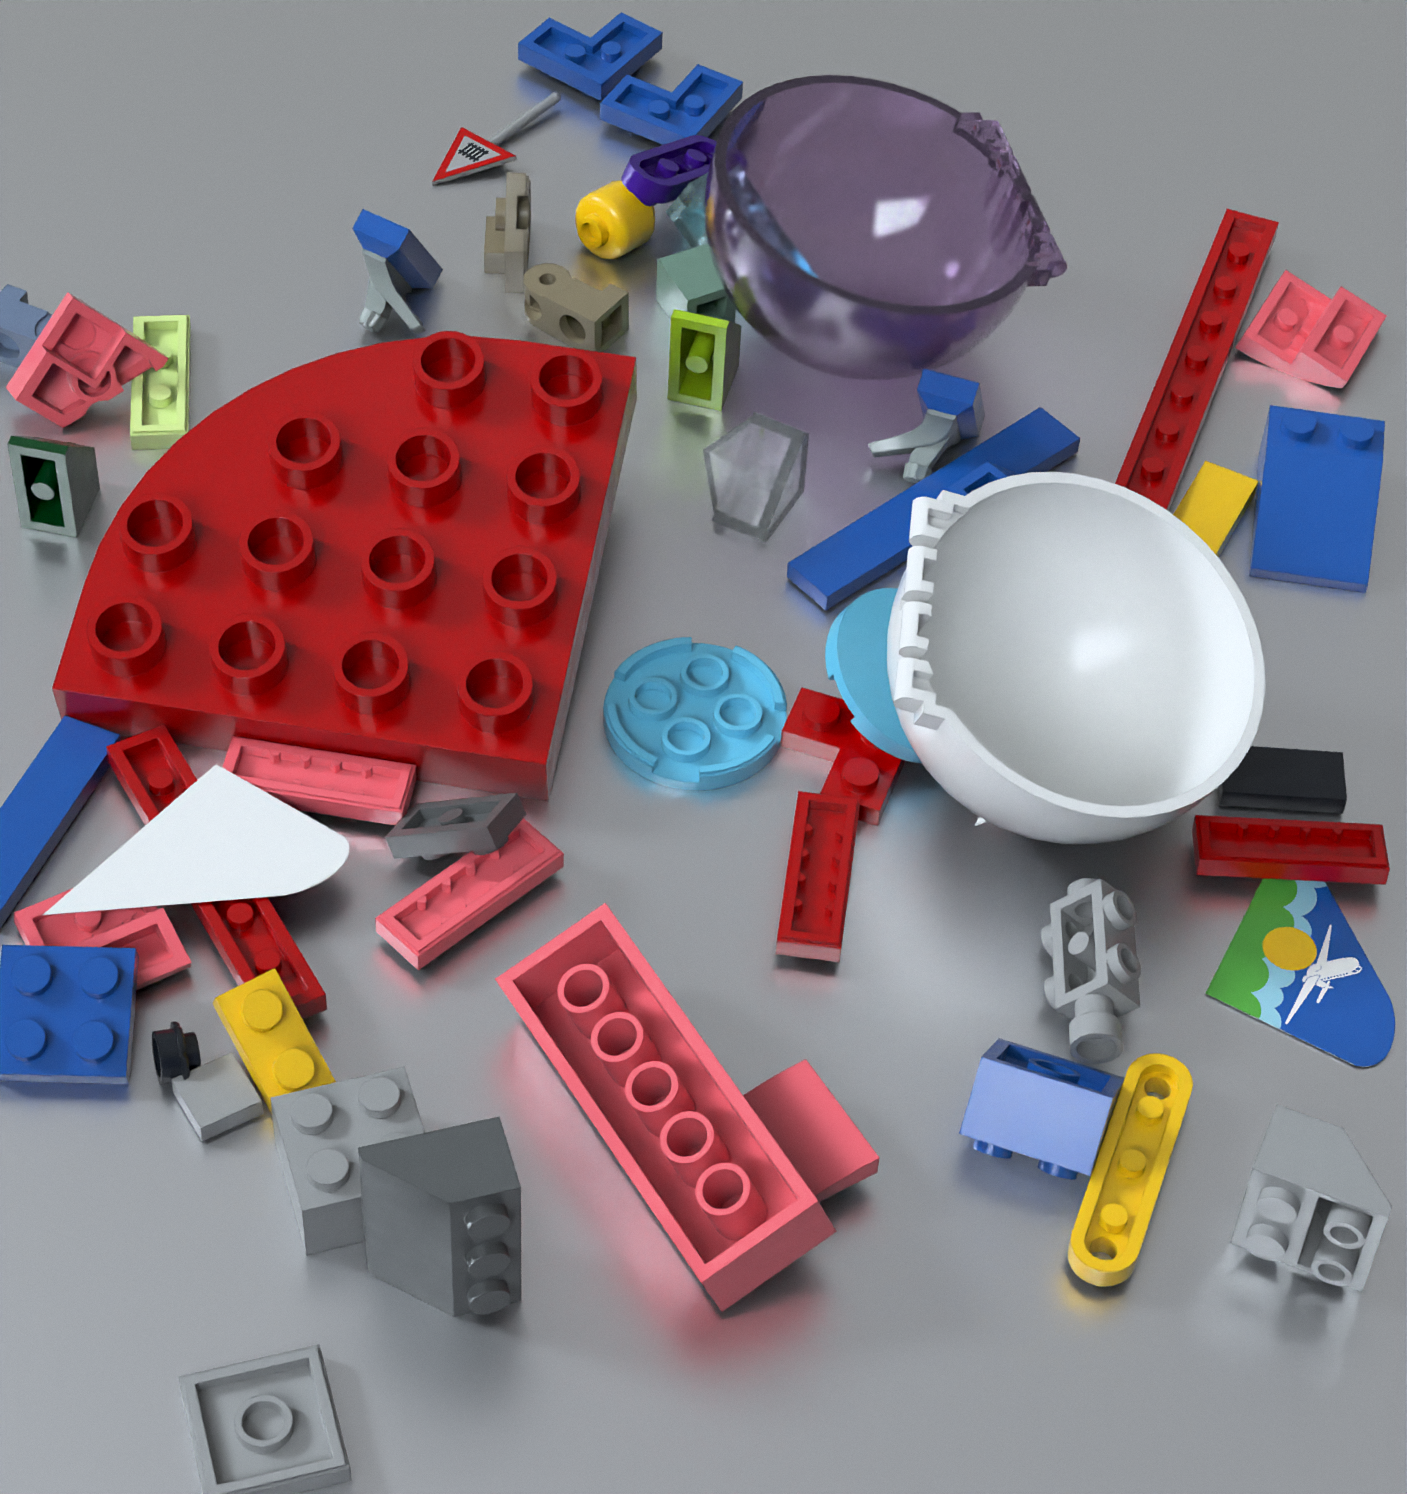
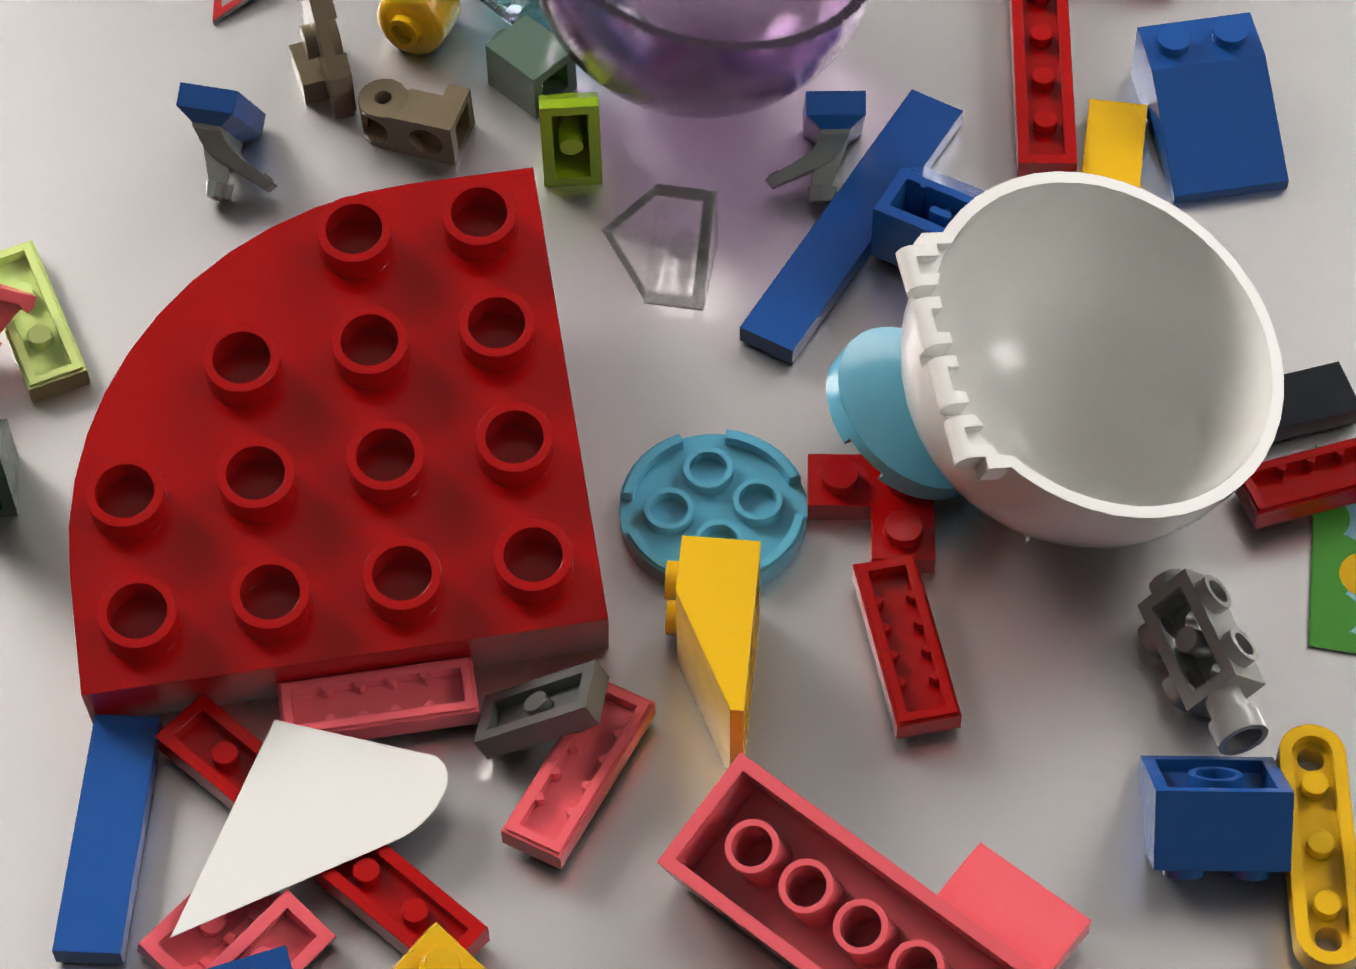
camera: 15 degrees left, 5 degrees up
none -> yellow slope [664,535,761,770]

